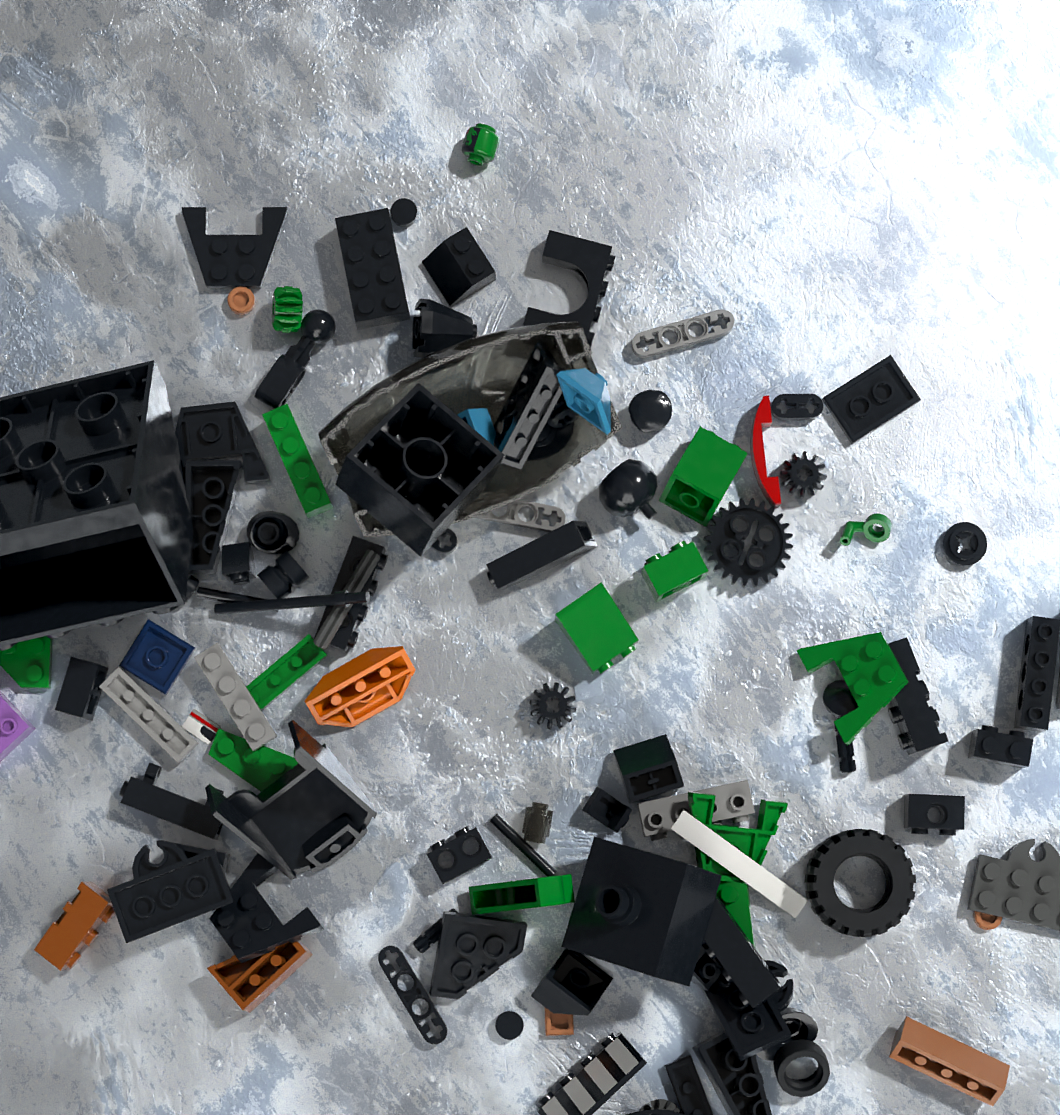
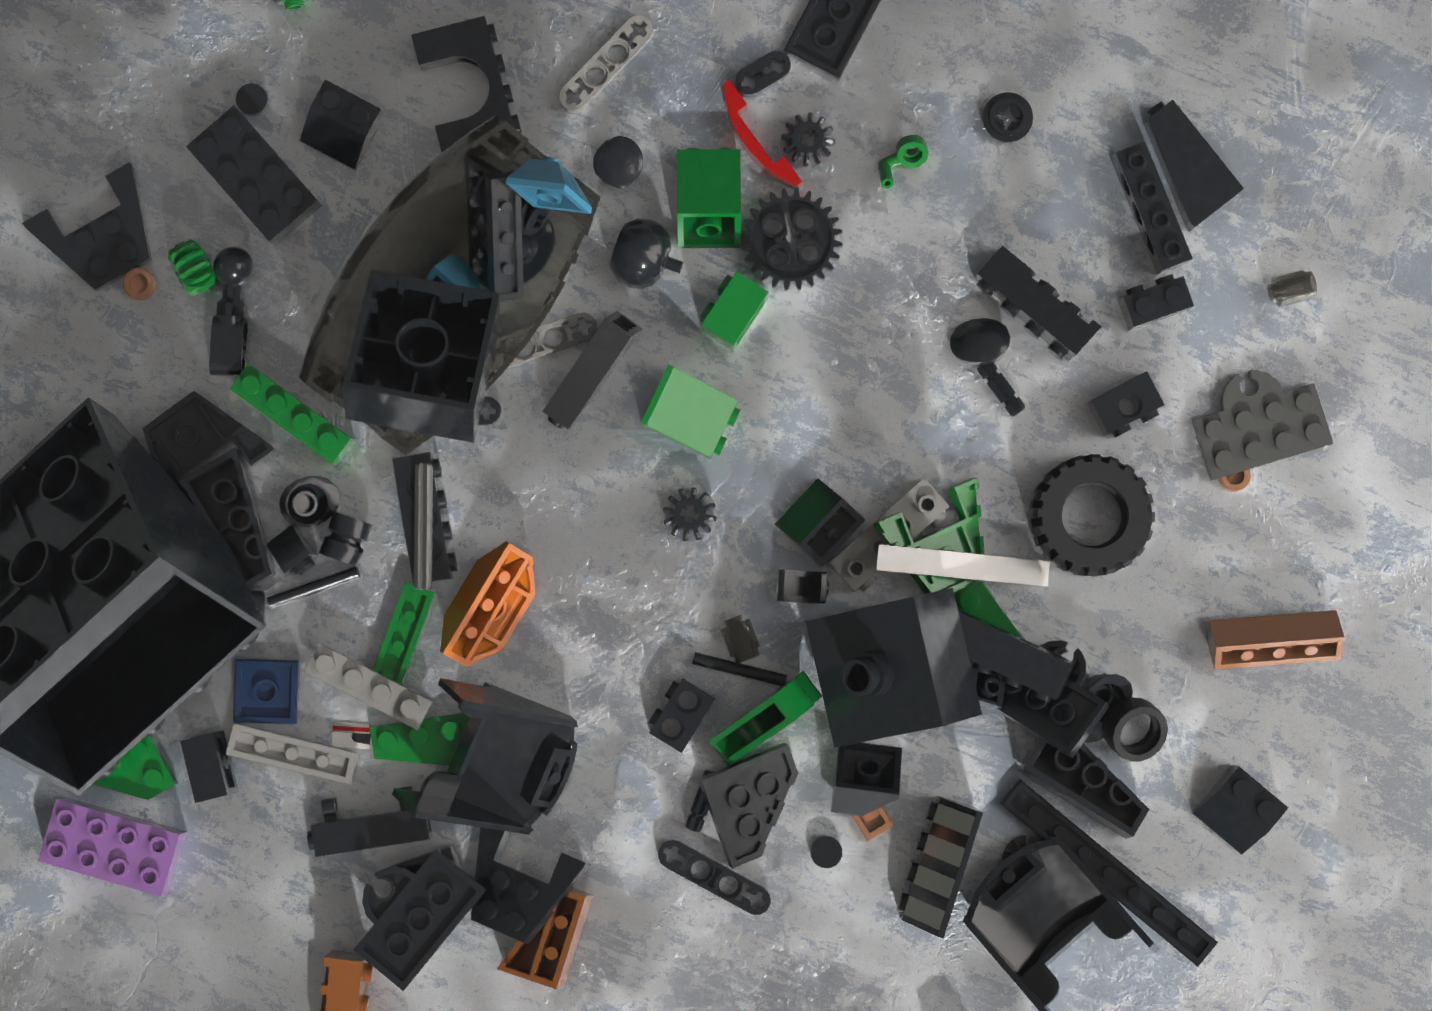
camera: 30 degrees left, 5 degrees up
black bar [214,590,370,615] -> none
black cone [412,299,477,358] -> none
green wing [796,632,909,745] -> none

